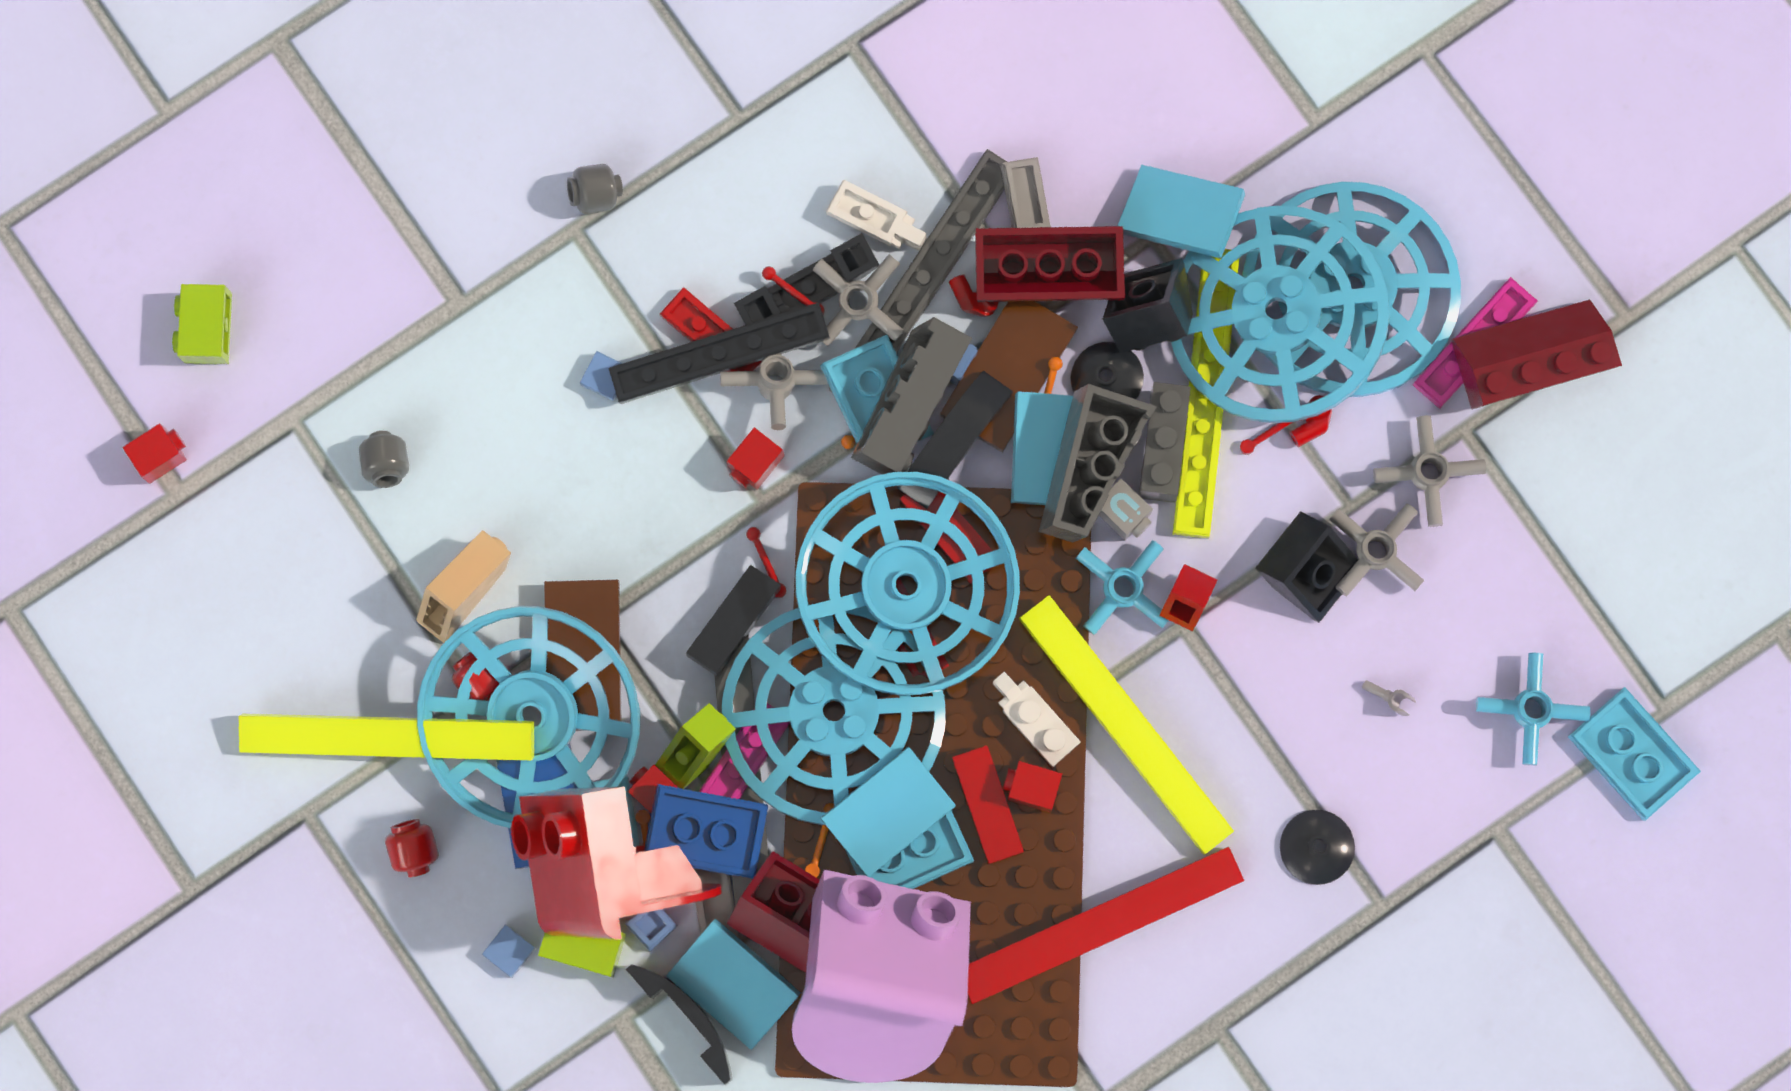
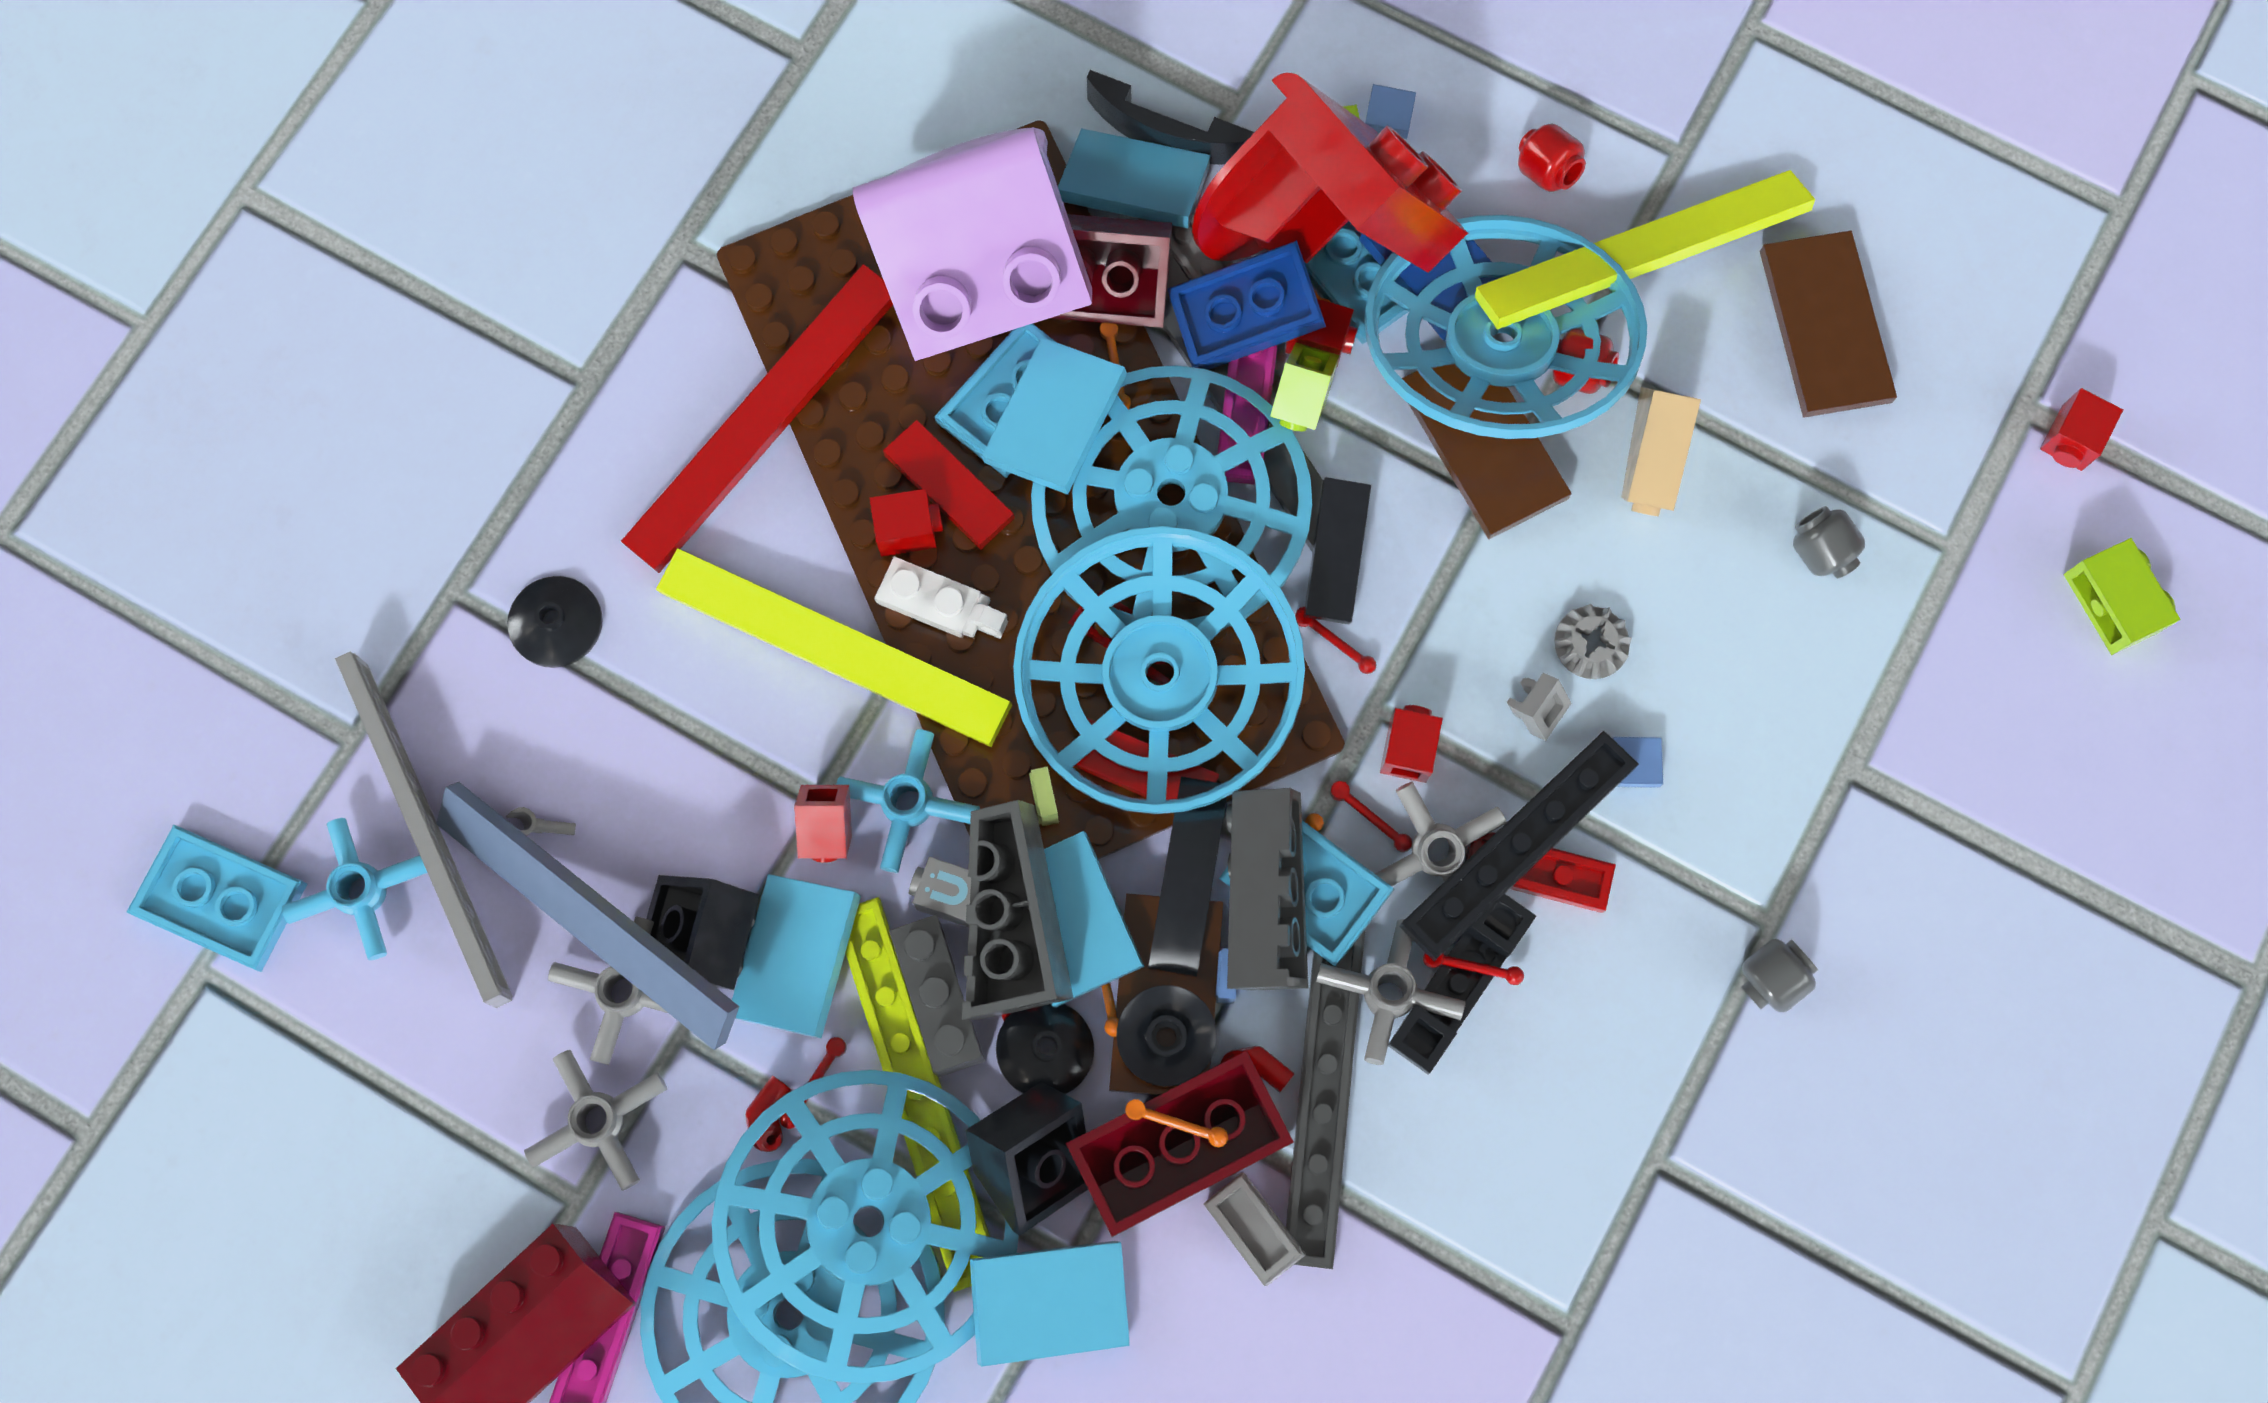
camera: 150 degrees right, 5 degrees down
white hinge [826,180,927,251] -> none
none -> light grey tile [335,651,513,1008]
none -> sand blue tile [436,782,740,1050]
none -> medium azure tile [732,874,861,1039]
none -> yellowish green tile [1029,766,1059,826]
none -> black dish [1116,985,1217,1087]
none -> orange hinge [1125,1099,1228,1147]
none -> red hinge [1330,781,1413,852]
none -> light grey tile [1507,673,1571,741]
none -> light grey gear [1554,604,1632,679]
none -> reddish brown tile [1759,230,1897,418]

